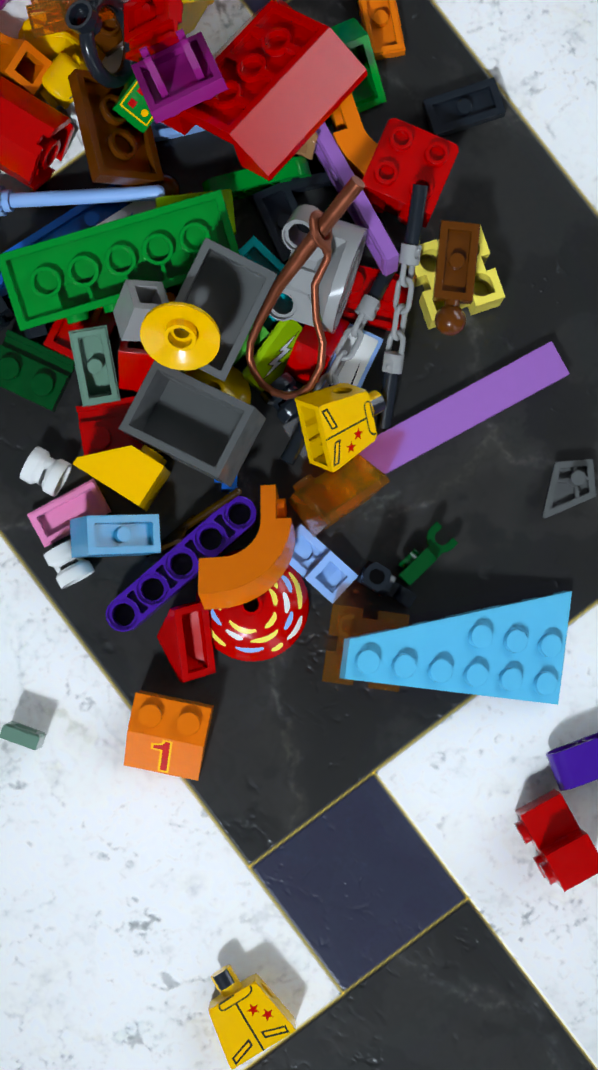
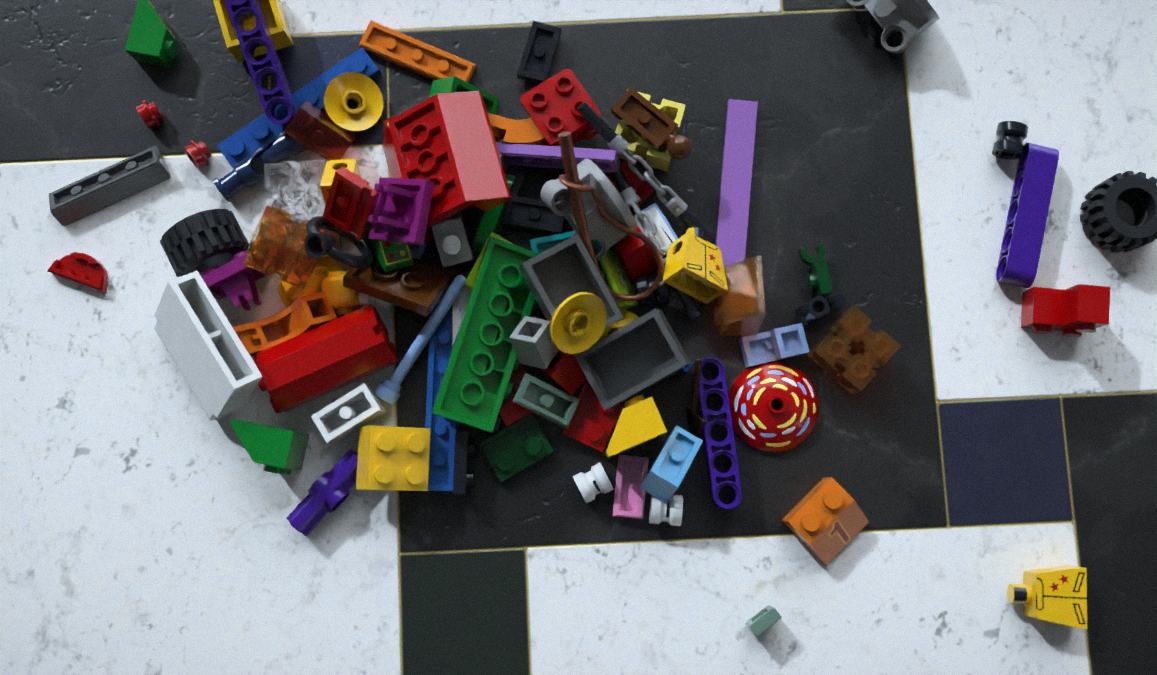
camera: 55 degrees left, 5 degrees down
red slope [157,600,216,683] -> none
orange arch [198,484,296,610] -> none
medium azure wing [339,591,572,705] -> none
dark grey piece [542,459,596,519] -> none
none -> light grey torso [431,211,475,268]

